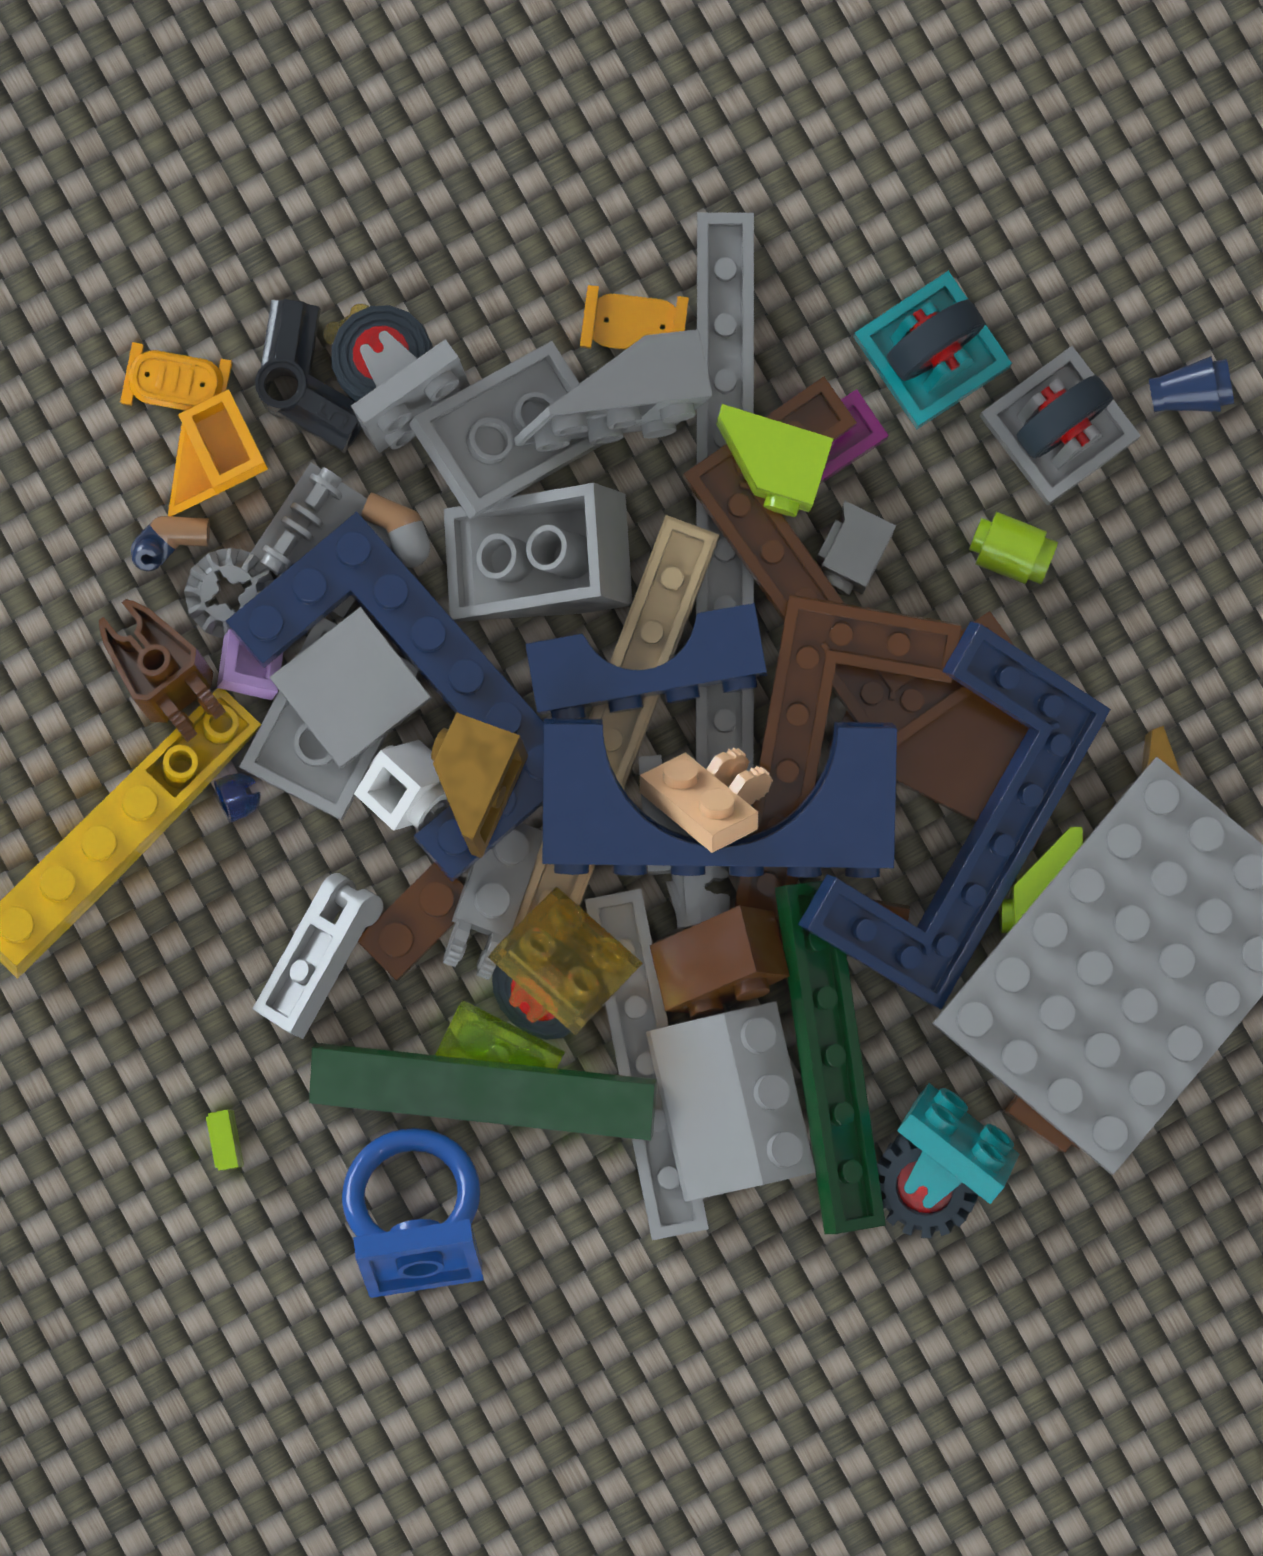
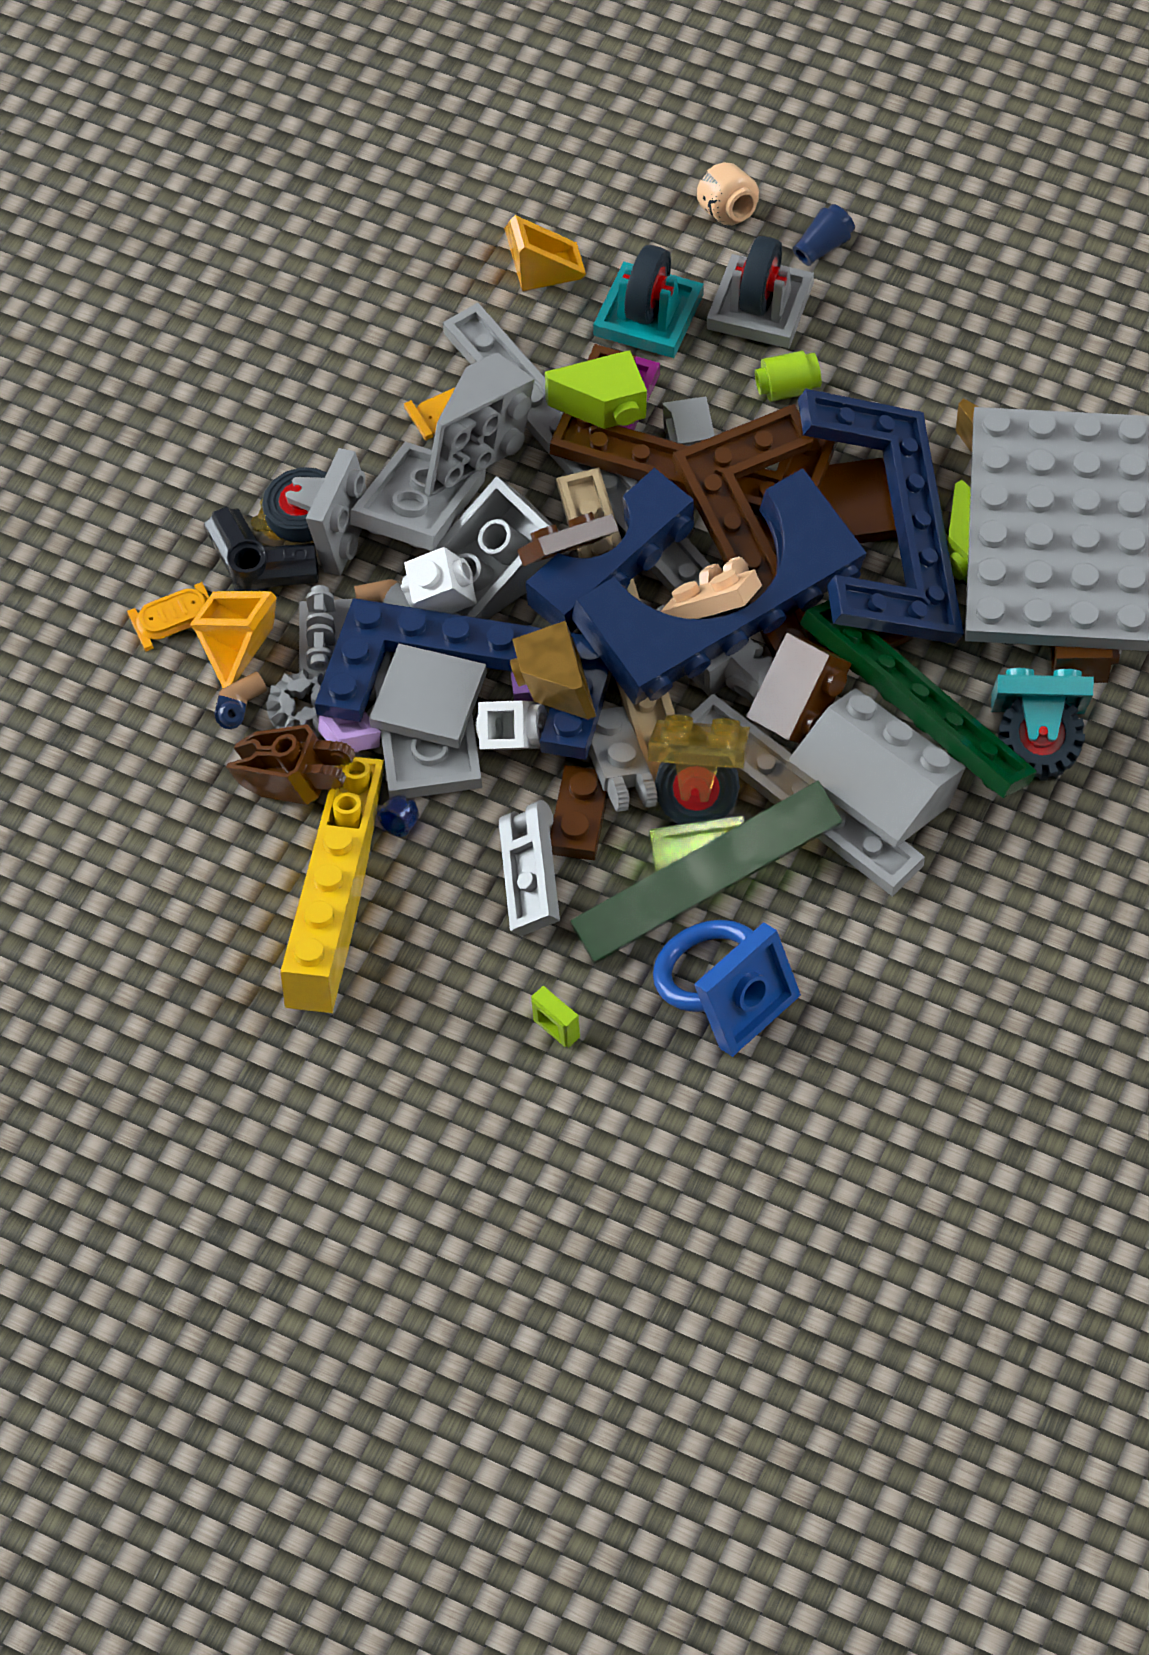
camera: 35 degrees left, 25 degrees down
none -> white brick [401,547,477,614]
none -> light orange slope [504,215,586,291]
none -> plate [517,512,619,567]
none -> light nougat head [697,162,759,226]

